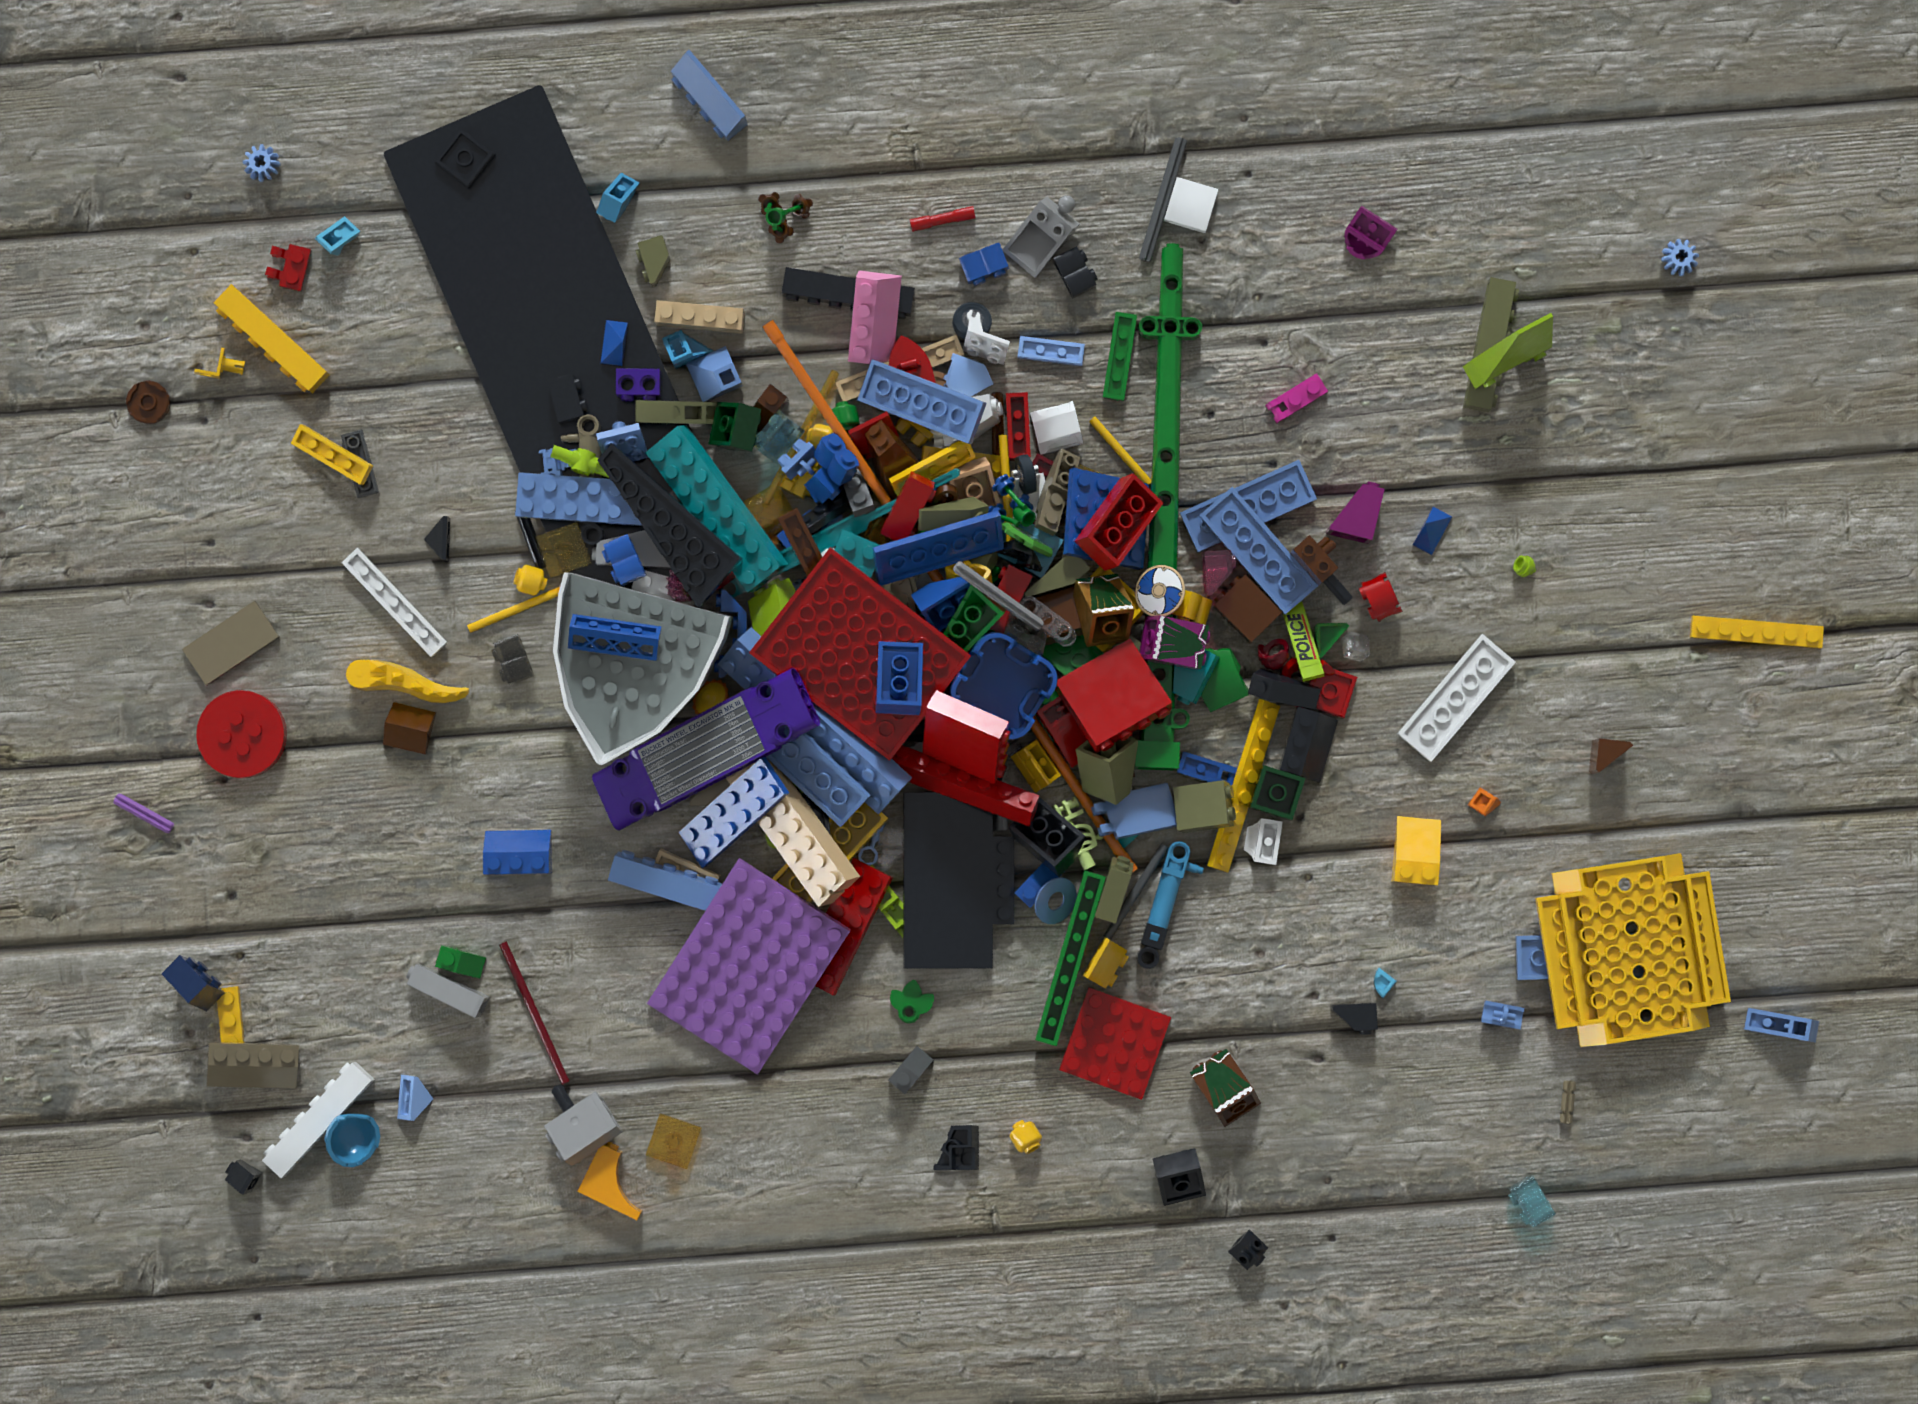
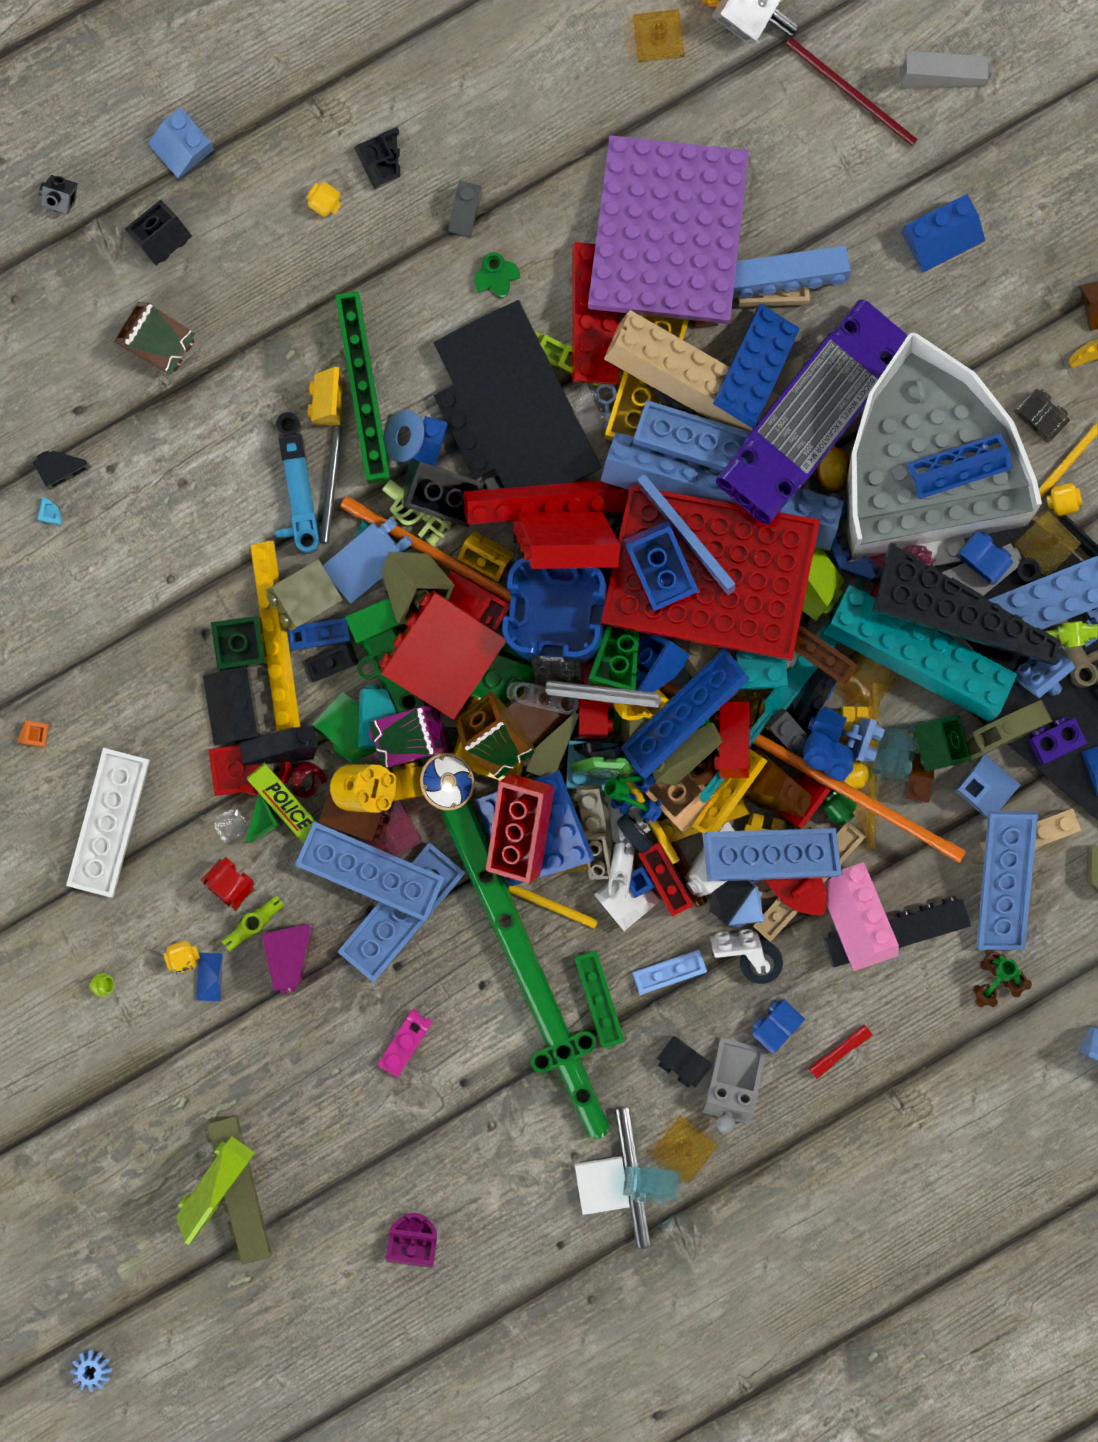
camera: 145 degrees right, 0 degrees up
green slope [435,945,486,979] -> none
dark azure slope [662,329,714,369] -> none
red plate [1059,987,1171,1100] -> none
olive brick [1095,856,1134,924] -> none
white slope [1244,818,1283,865] -> none
reddish brown piece [1290,535,1353,605] -> none
yellow slope [1391,816,1441,886] -> none
none -> medium blue slope [148,107,214,180]
none -> yellow head [163,940,200,974]
none -> lime pin [221,894,285,952]
none -> black slope [305,643,359,682]
none -> yellow cylinder [330,764,396,813]
none -> white piece [608,843,635,898]
none -> clear light blue brick [623,1166,679,1204]
none -> blue slope [630,866,655,898]
none -> medium blue tile [637,475,735,595]
none -> clear yellow tile [651,1115,718,1183]
none -> black slope [709,880,755,925]
none -> medium blue plate [976,811,1038,950]

